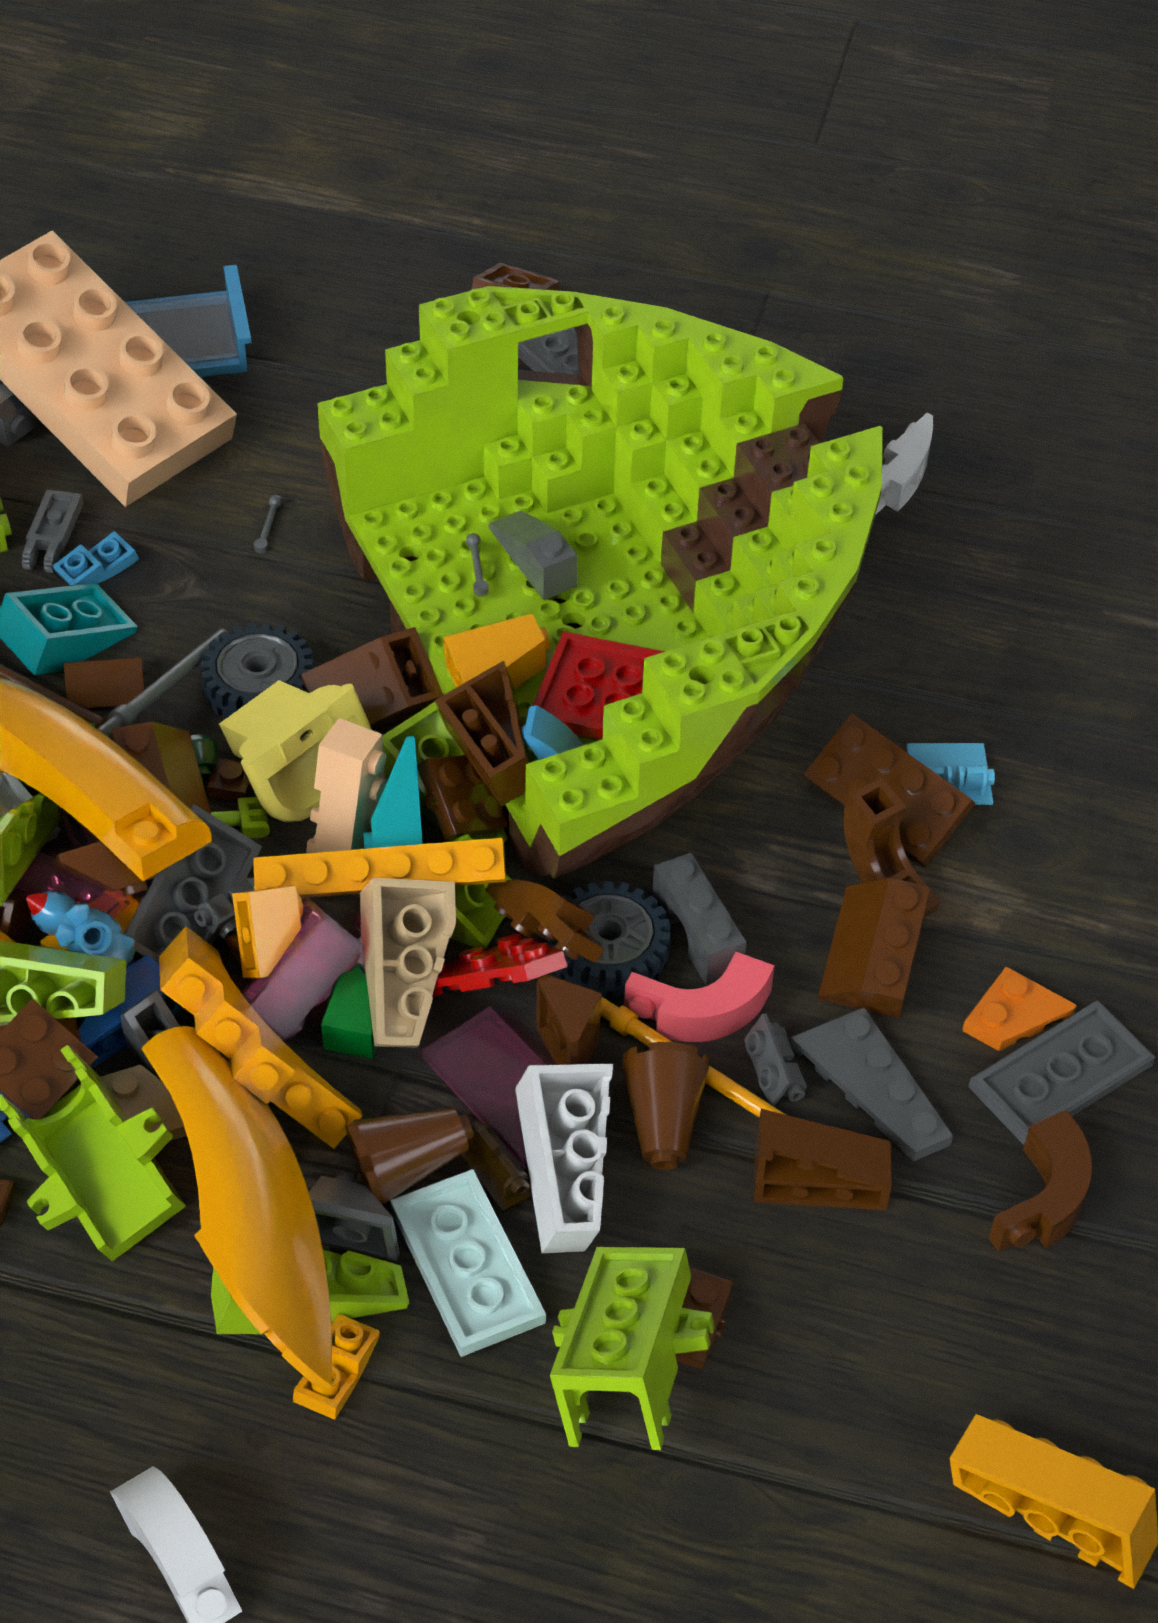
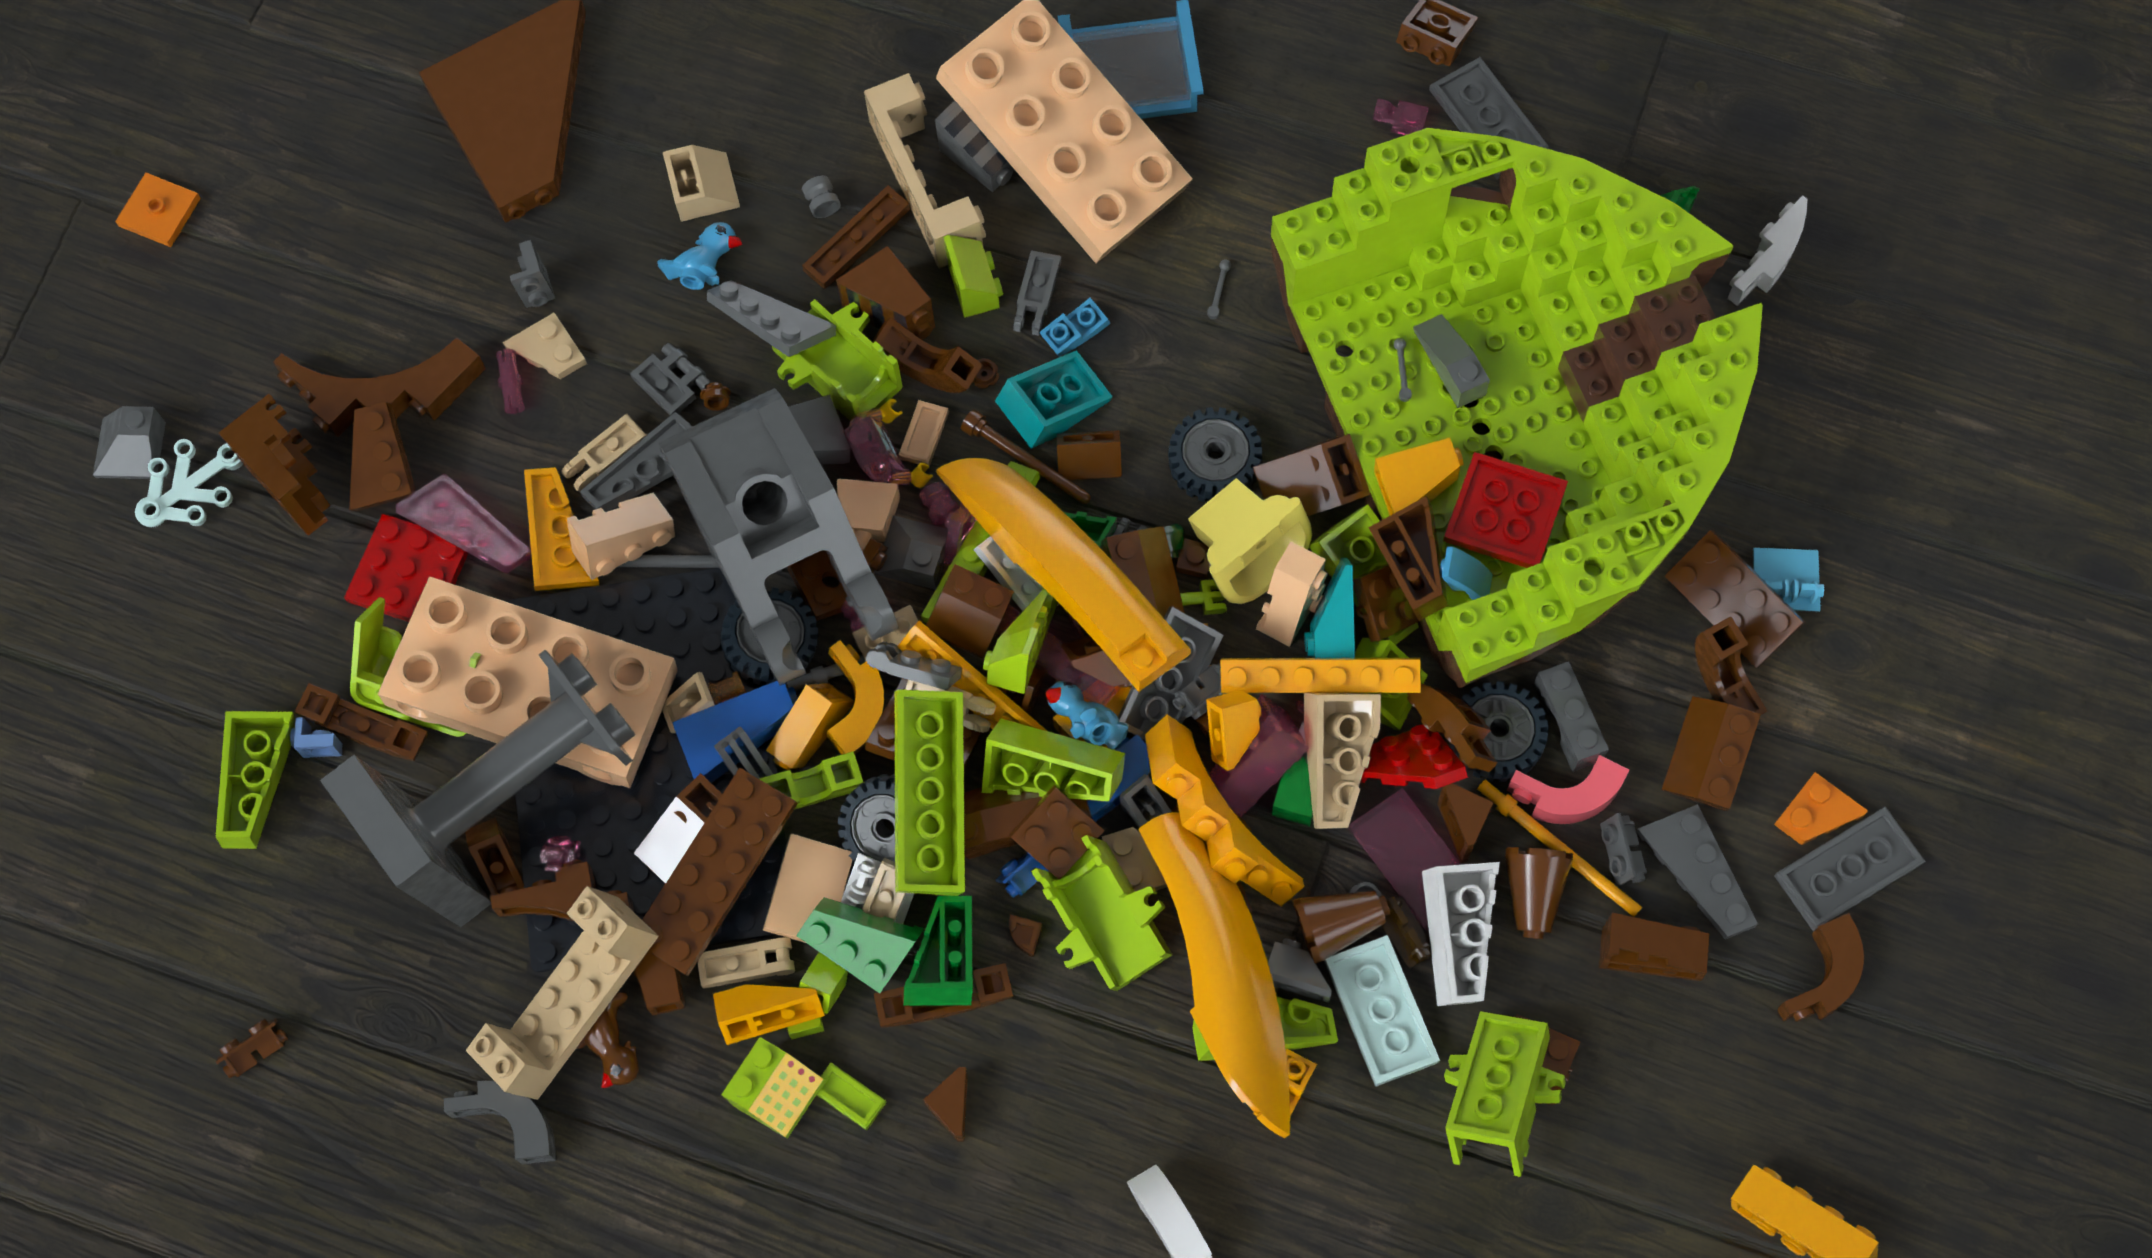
camera: 10 degrees right, 20 degrees up
dark grey bar [97,628,228,738] -> none

